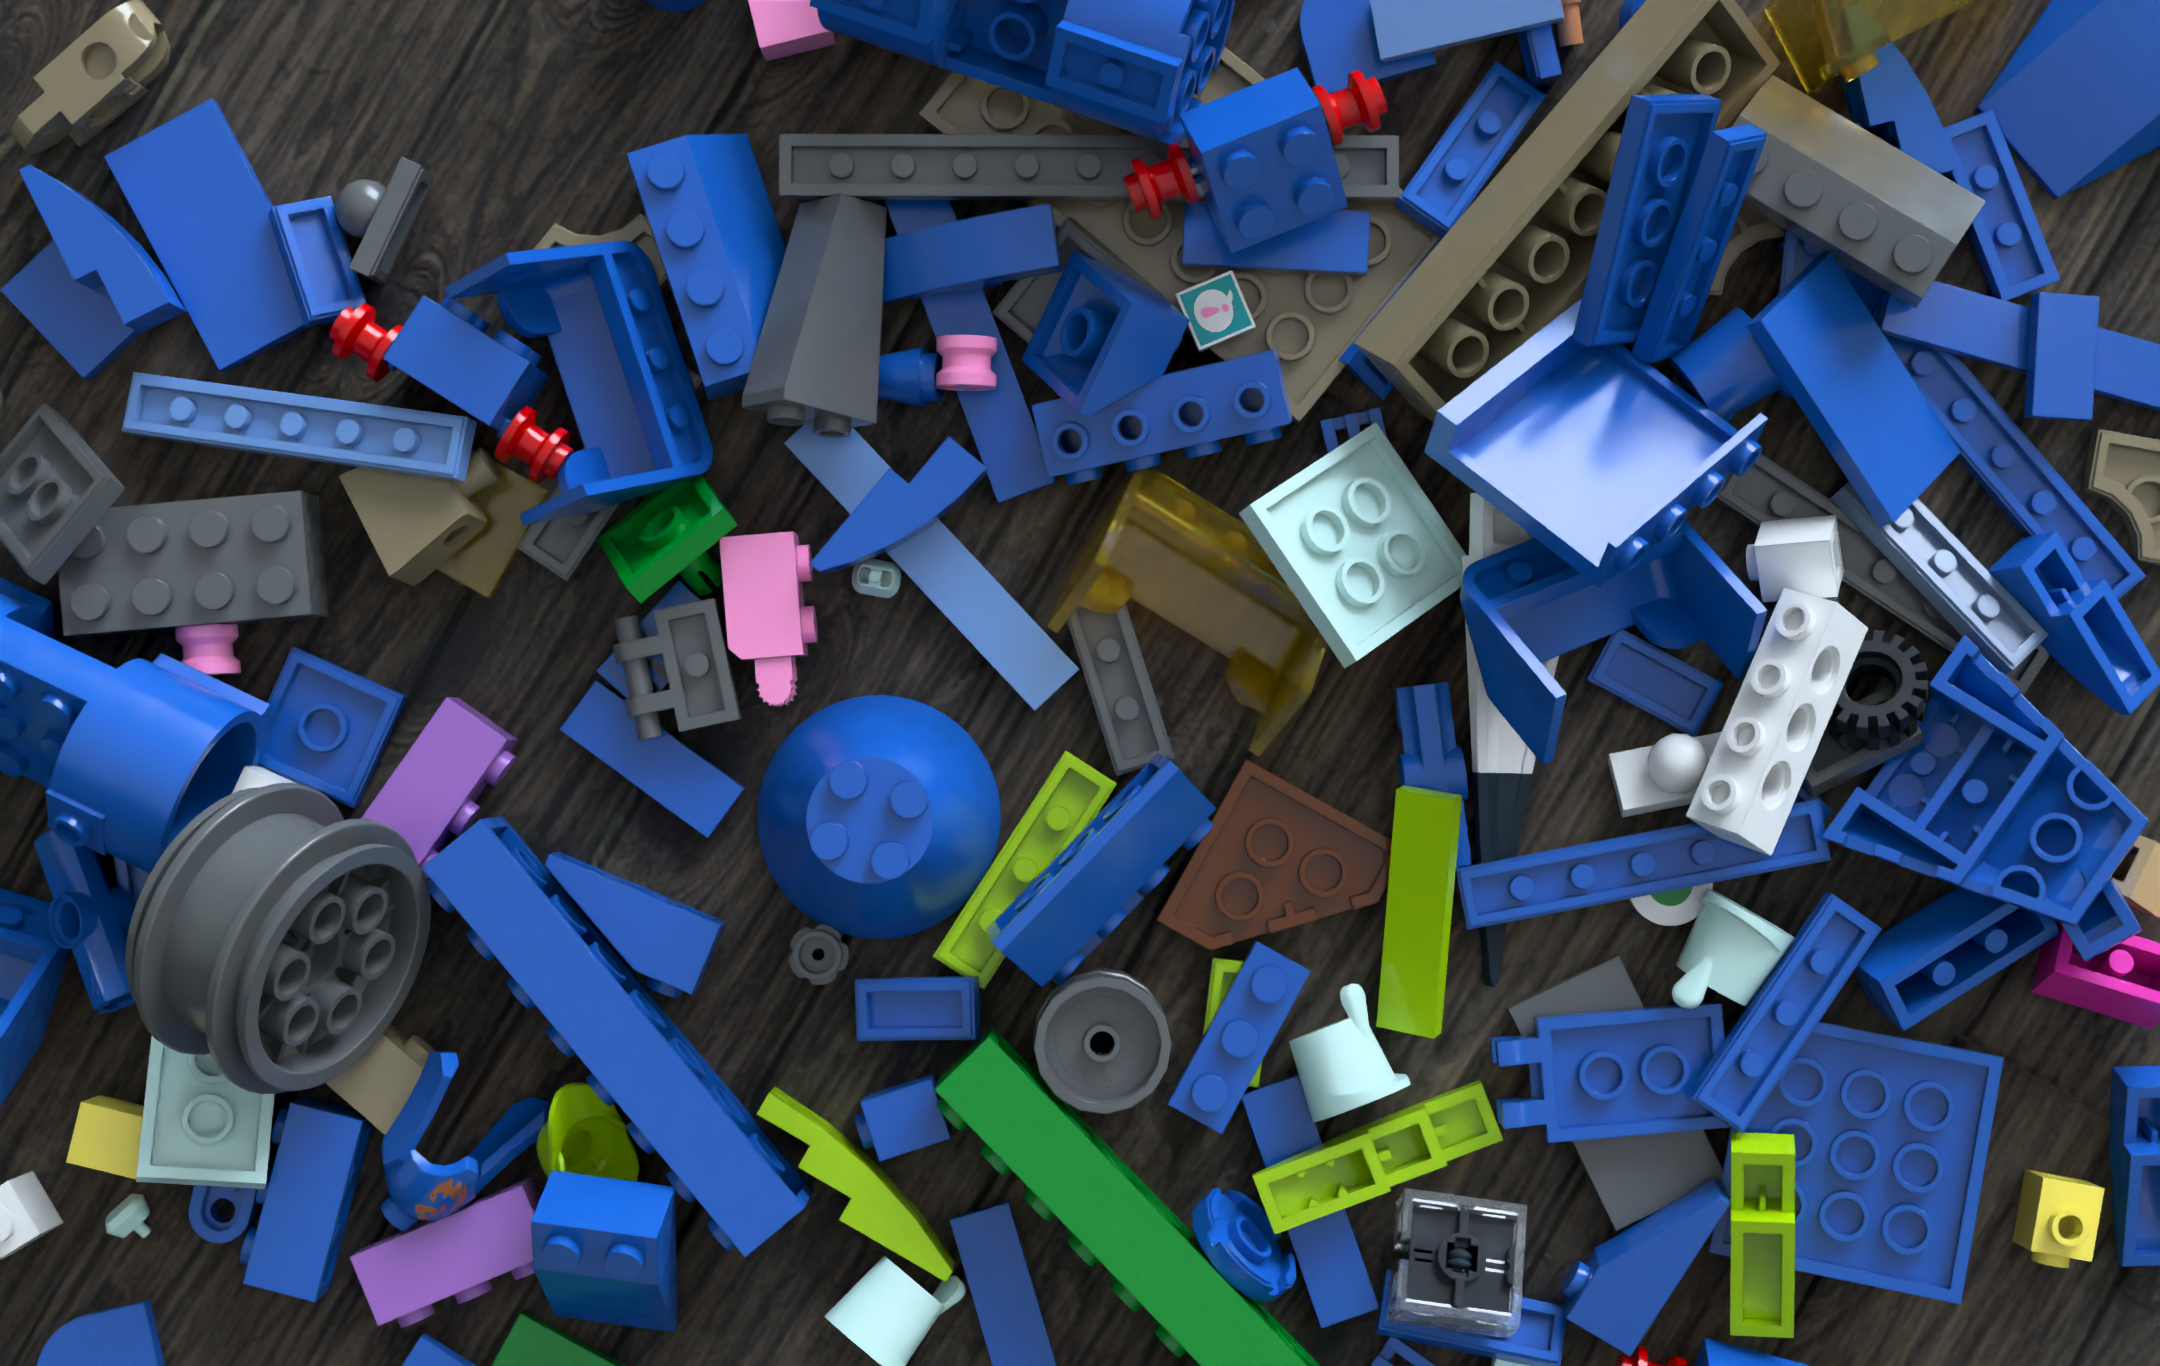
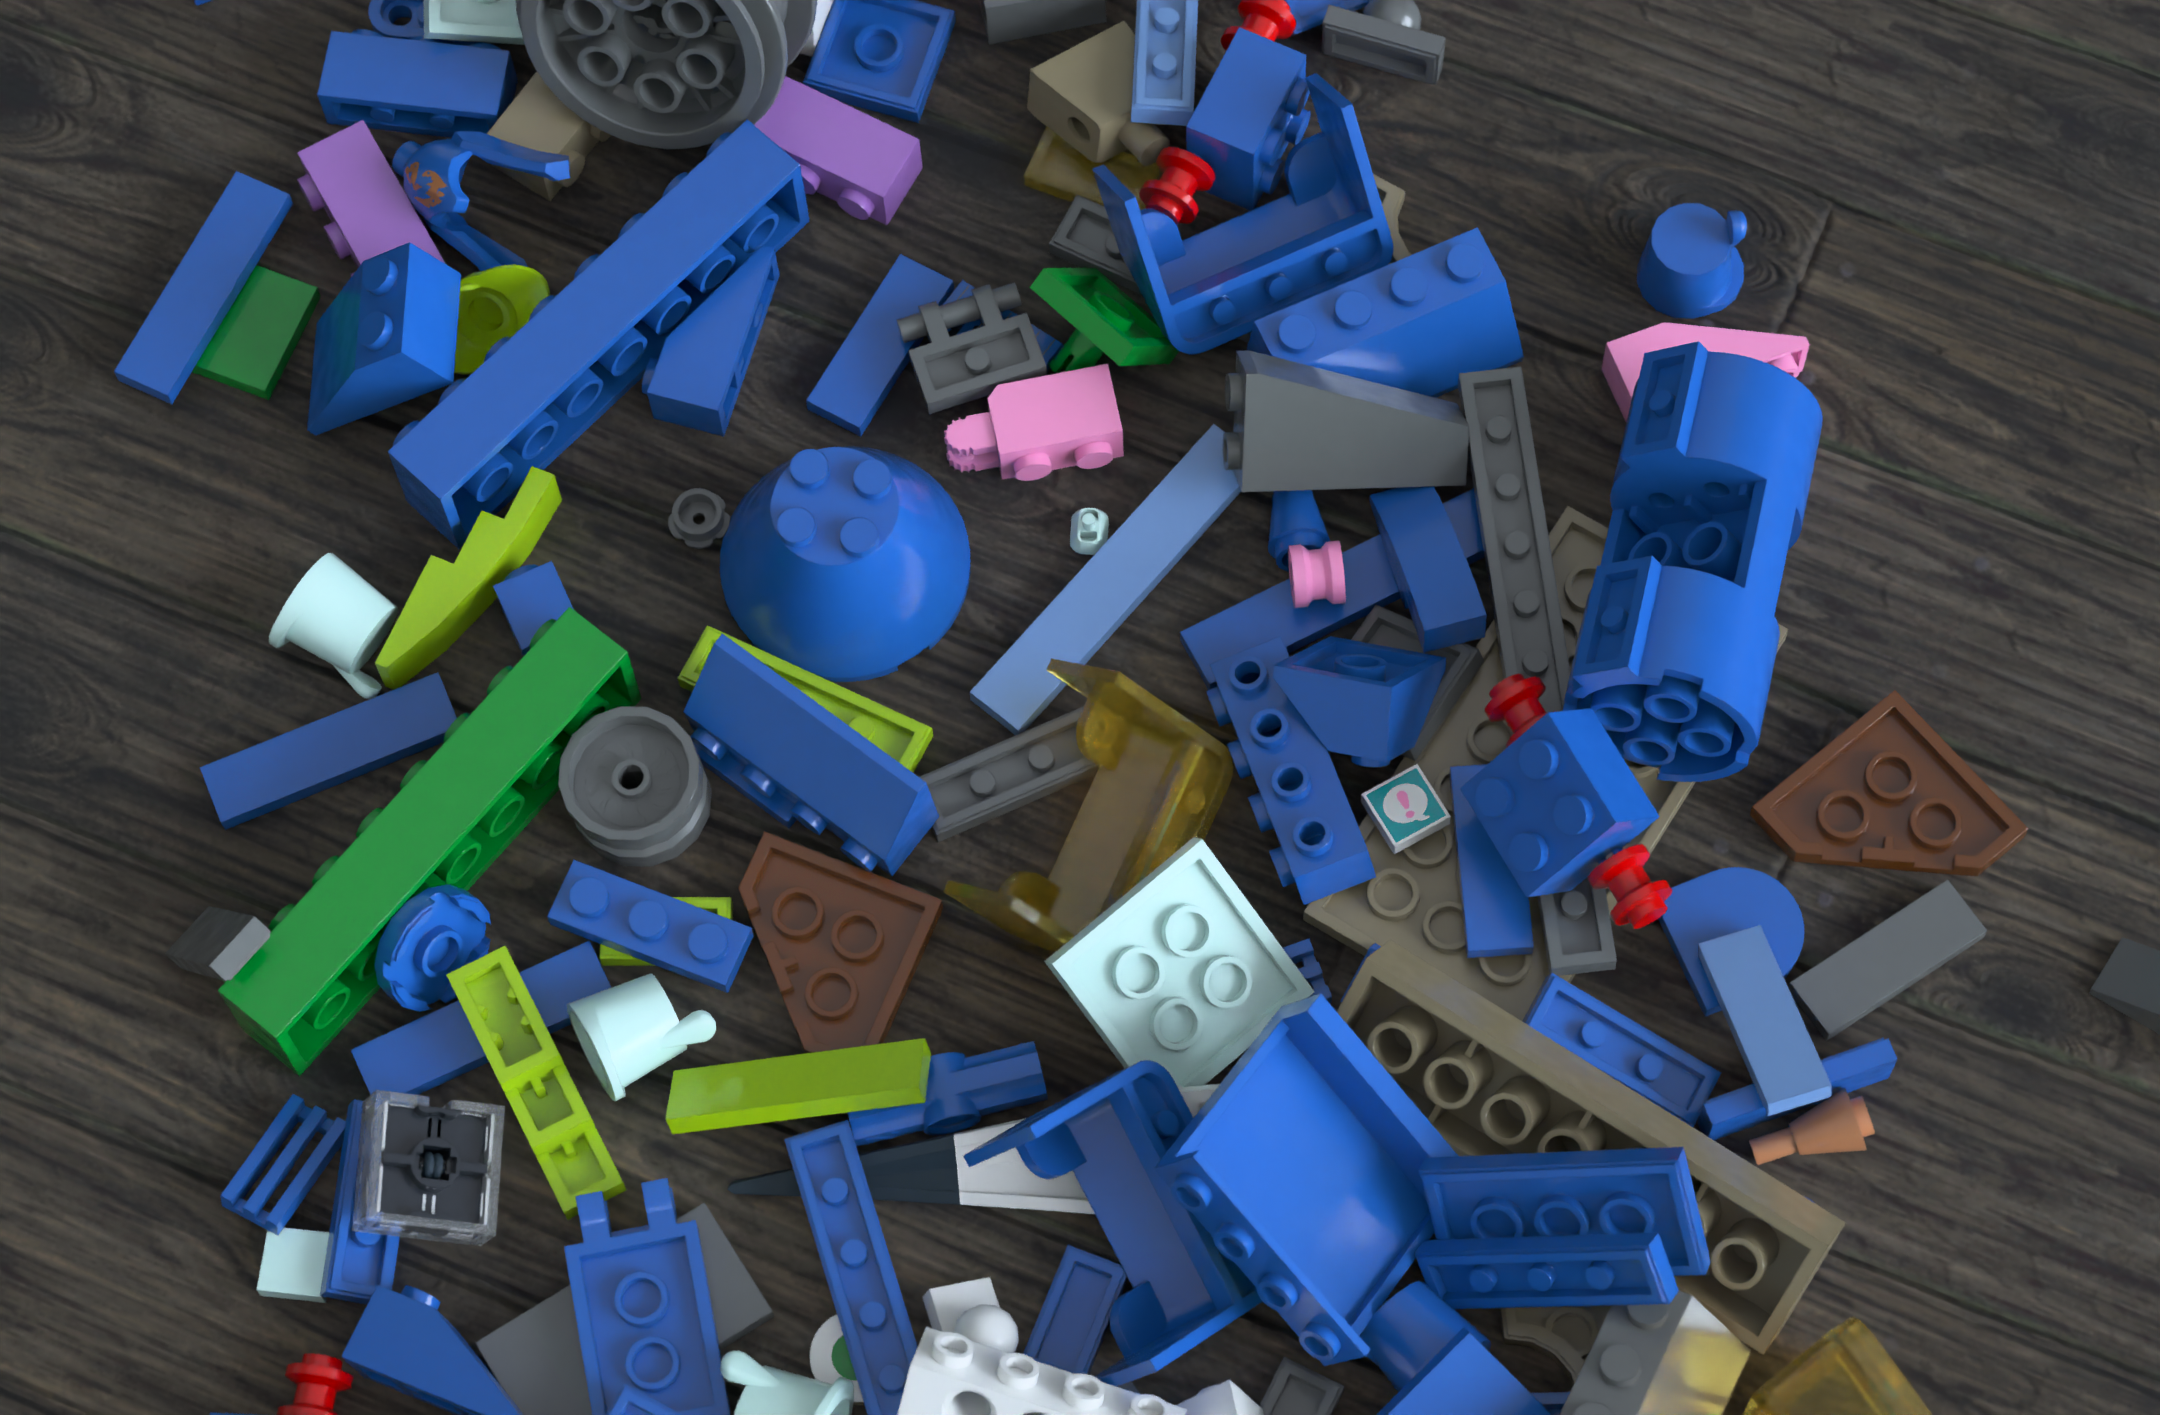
camera: 85 degrees right, 20 degrees down
blue slope [810,436,987,575] -> none
blue tile [855,976,981,1041] -> none

